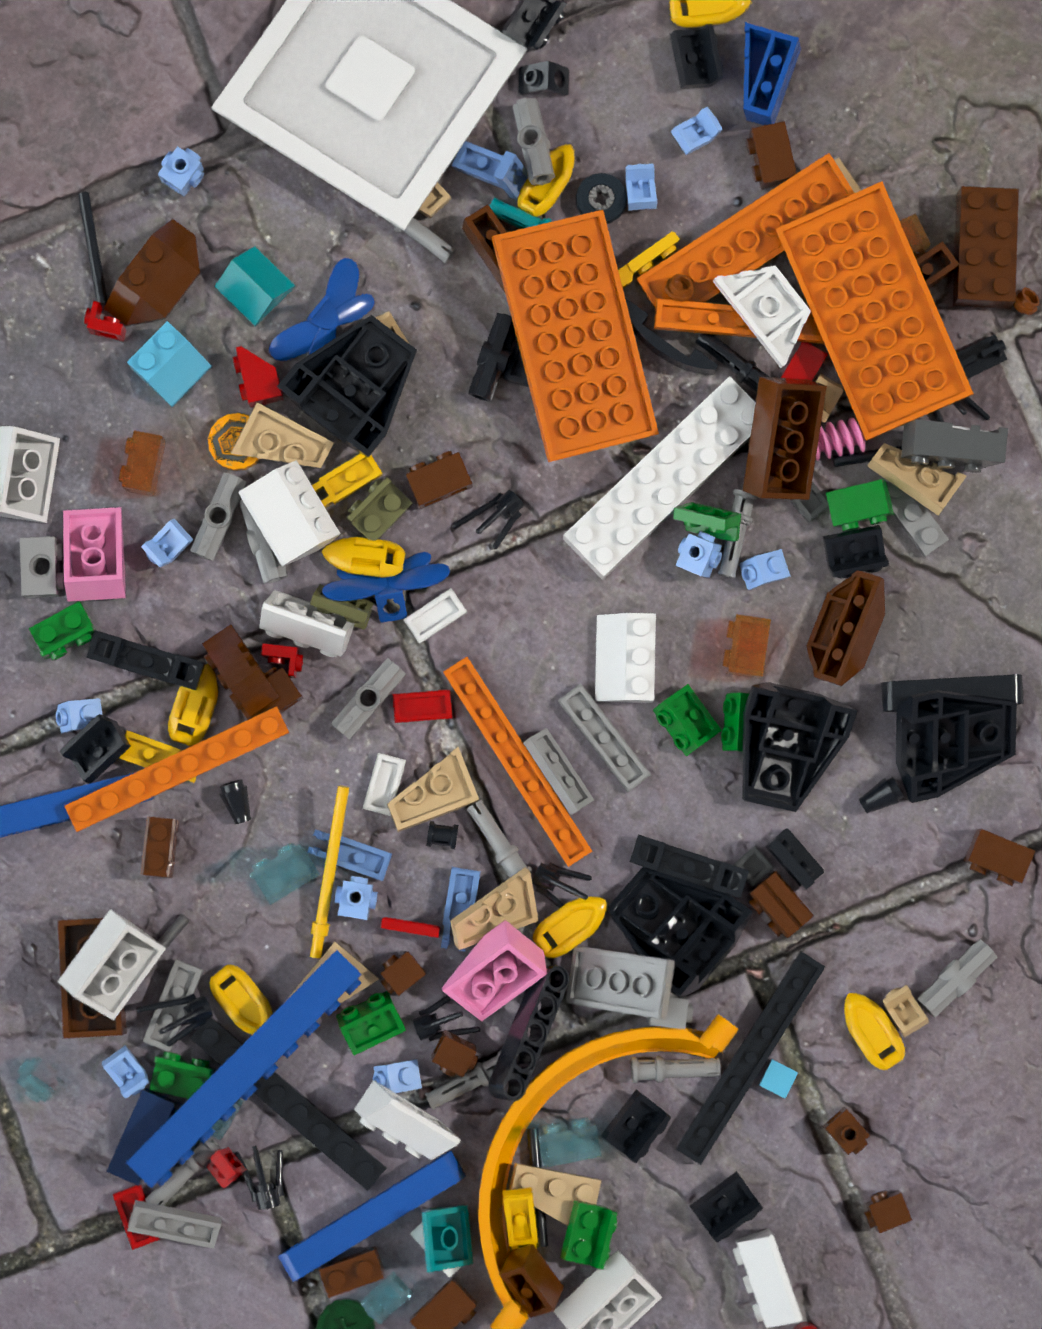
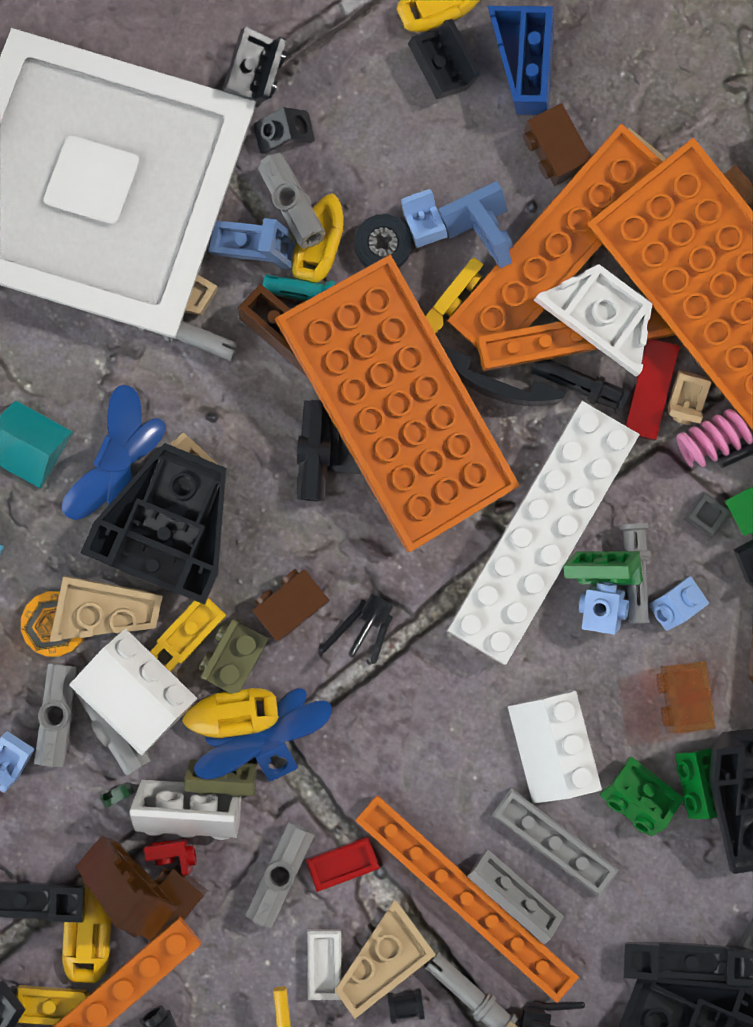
camera: 15 degrees left, 0 degrees up
red slope [233,346,284,408] -> none
white tile [403,588,467,644] -> none
dark orange plate [665,274,694,302] -> none
light blue bracket [671,107,722,155] -> none
reddish brown brick [742,377,827,500] -> none
none -> dark green tile [100,782,135,808]
none -> medium blue bracket [438,181,513,268]

